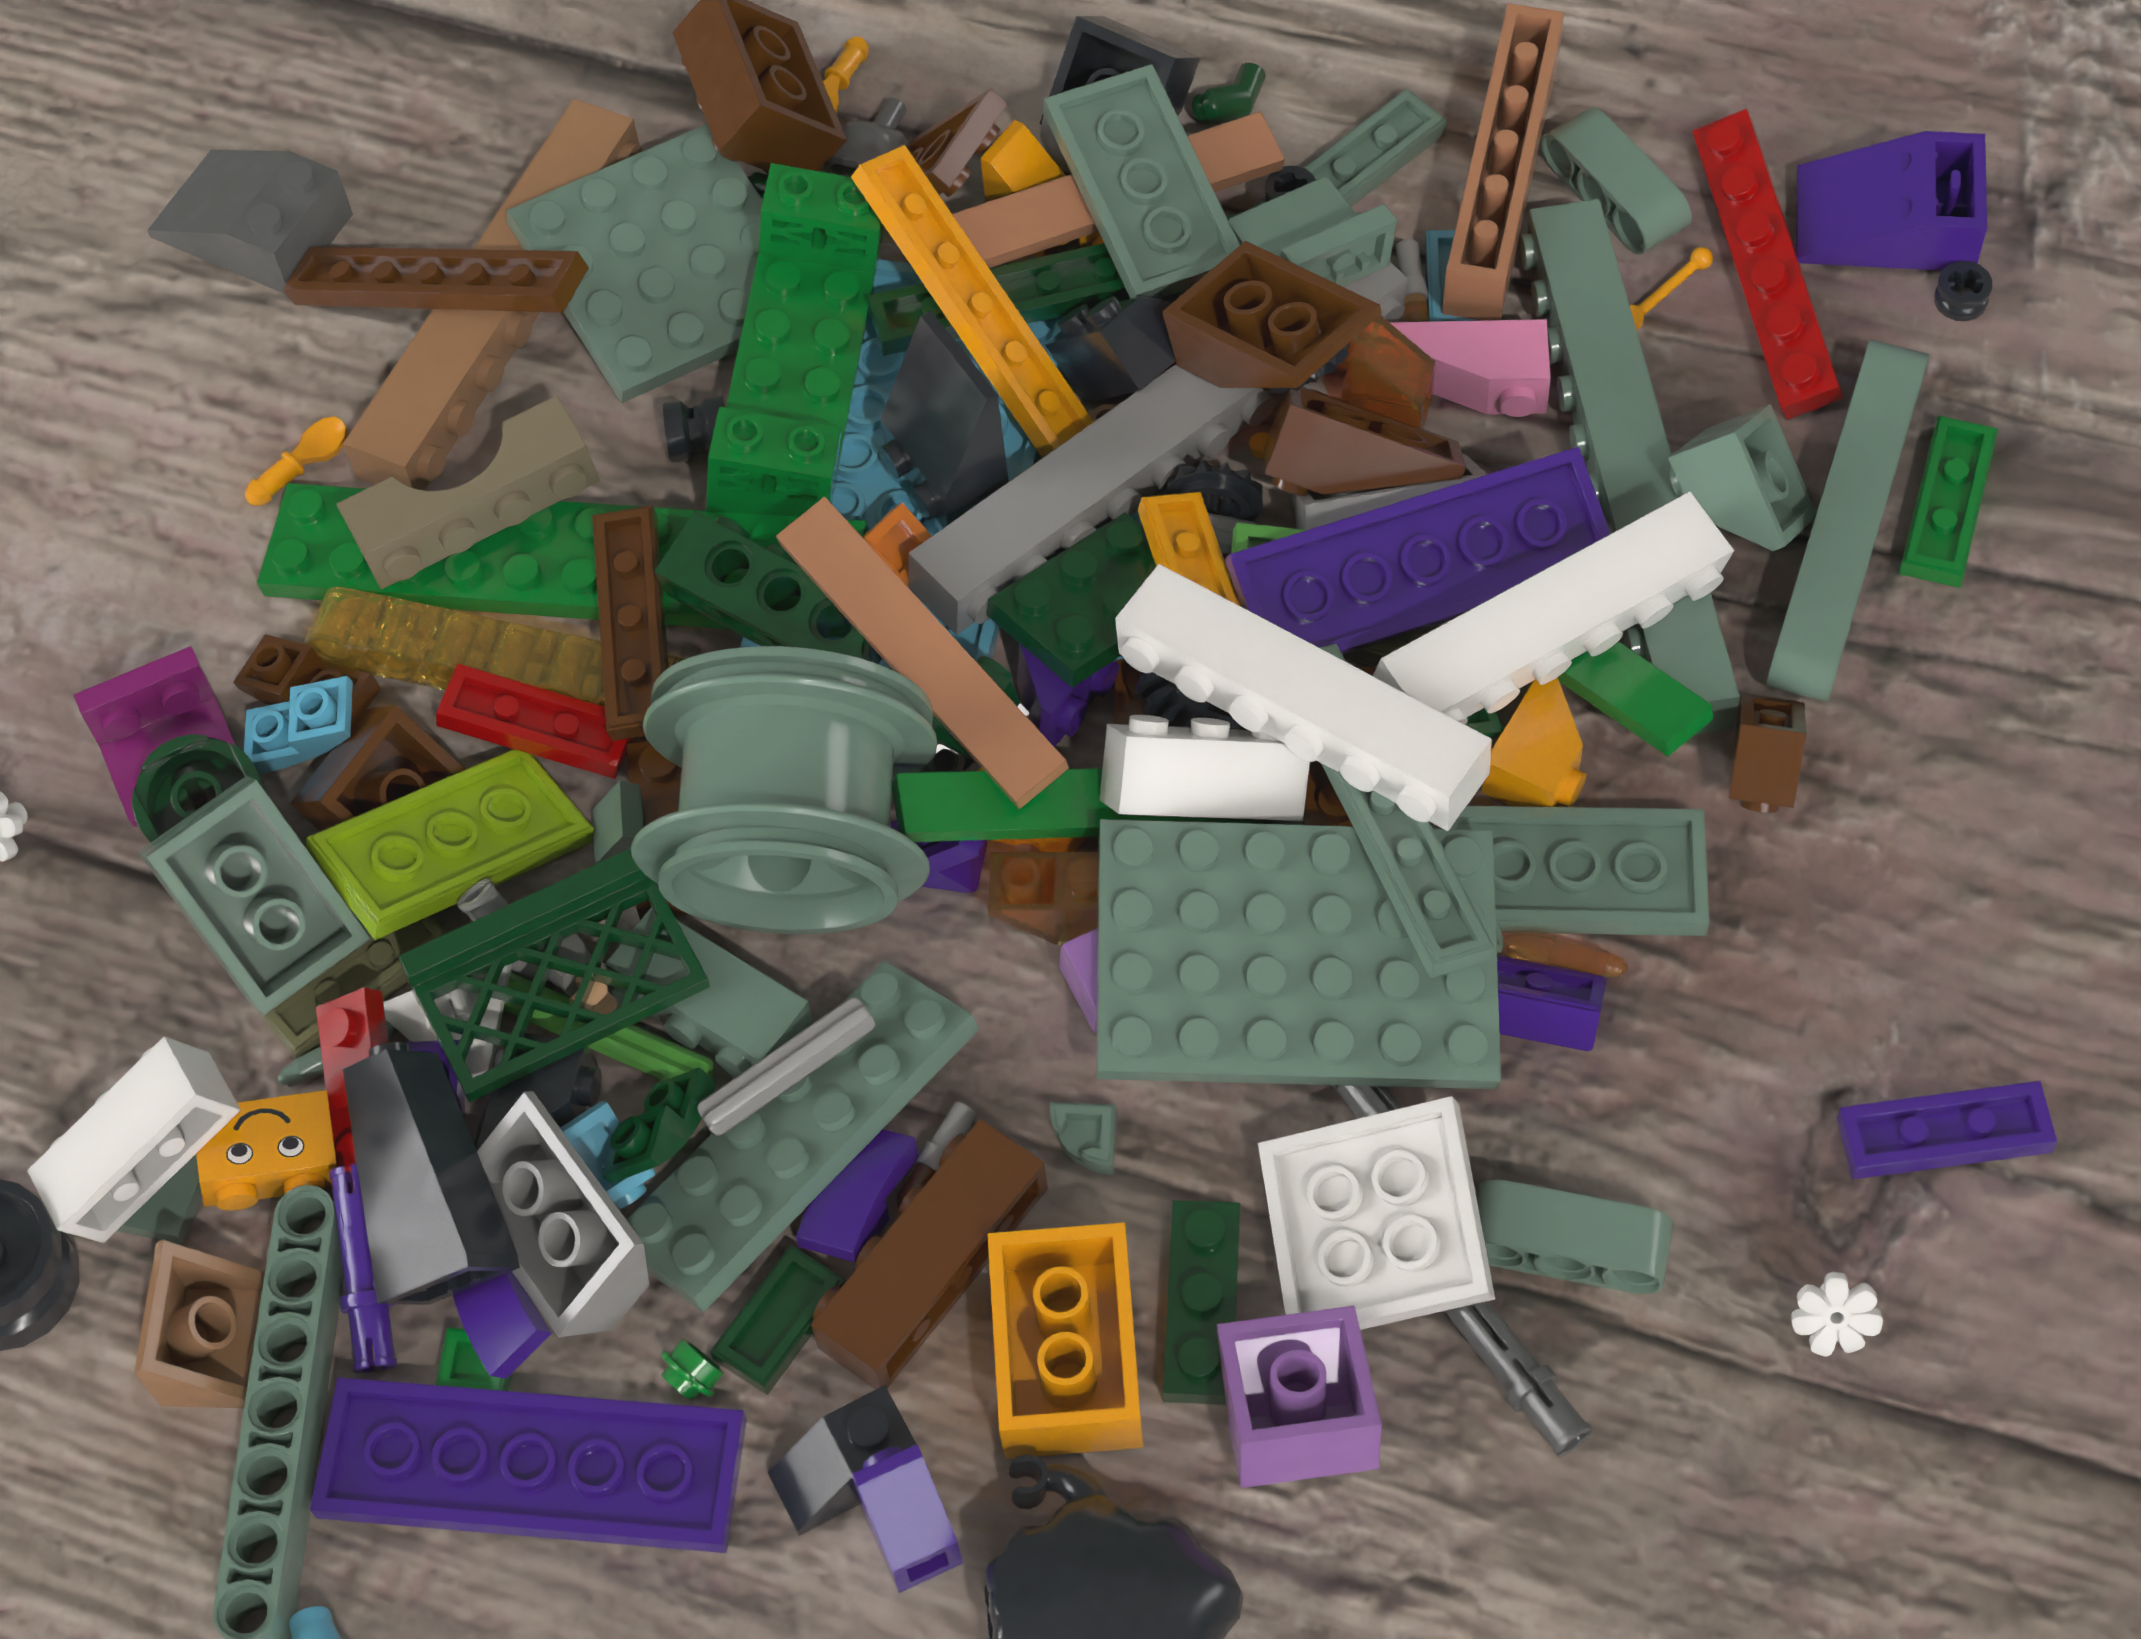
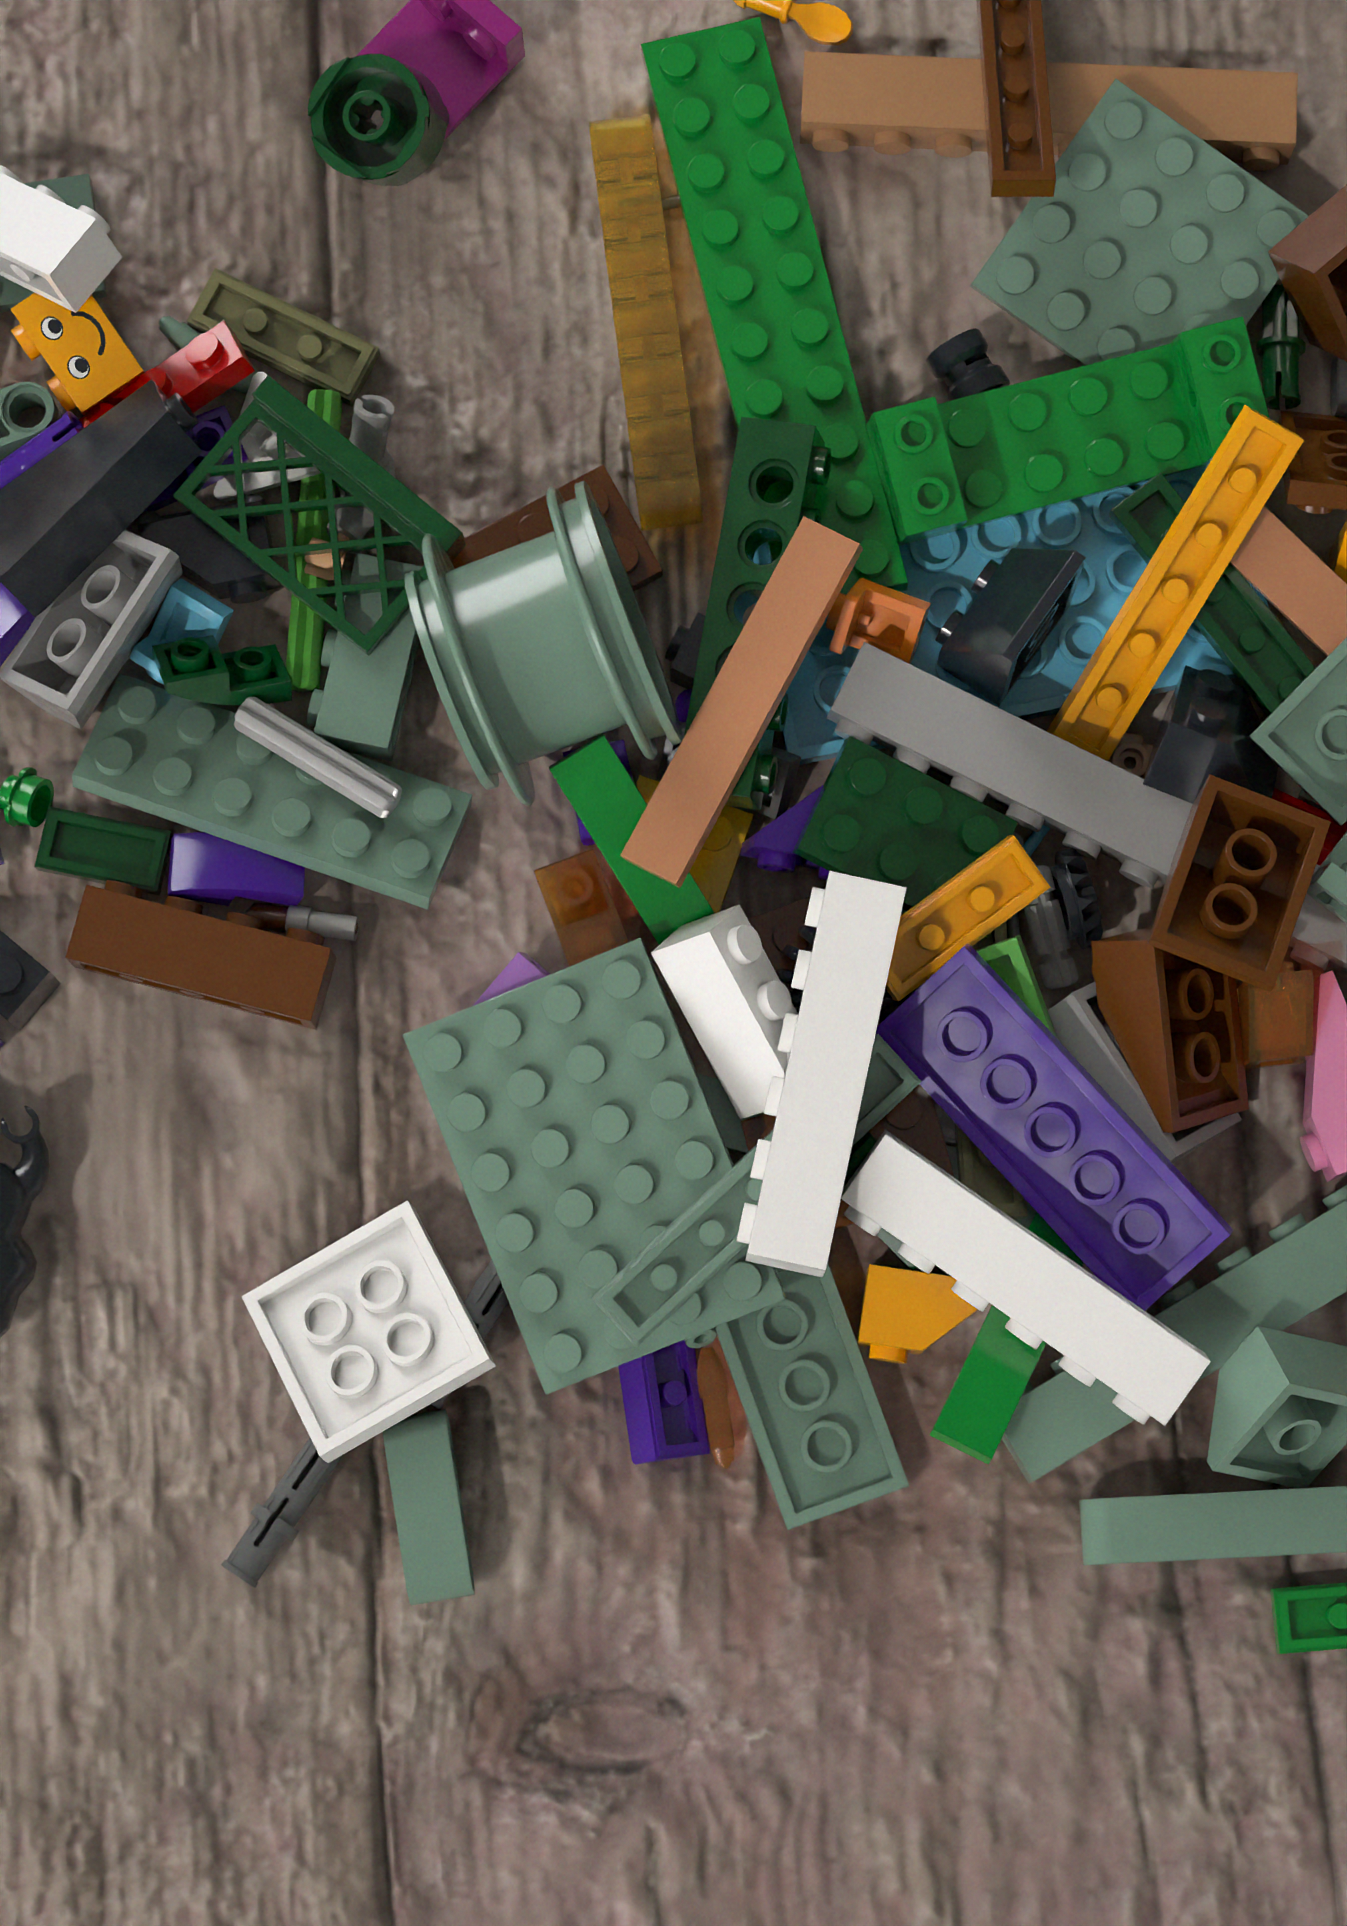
camera: 65 degrees right, 20 degrees up
sand green brick [138,776,371,1016] -> none
reddish brown slope [233,634,380,726] -> none
medium azure slope [244,676,353,774] -> none
reddish brown slope [289,705,466,831] -> none
lime tile [306,749,594,940] -> none
dark tan arch [337,396,600,590] -> none
red plate [436,663,632,779] -> none
reddish brown tile [592,505,669,741] -> none
sand green tile [592,780,644,864] -> none
light orange brick [988,1222,1144,1459] -> none
sand green tile [1050,1102,1117,1175] -> none
dark green plate [1163,1200,1240,1405] -> none
medium lavender slope [1217,1305,1382,1488] -> none
reddish brown slope [1729,693,1807,813] -> none
white plant [1791,1272,1883,1356] -> none
dark purple plate [1837,1081,2057,1180] -> none

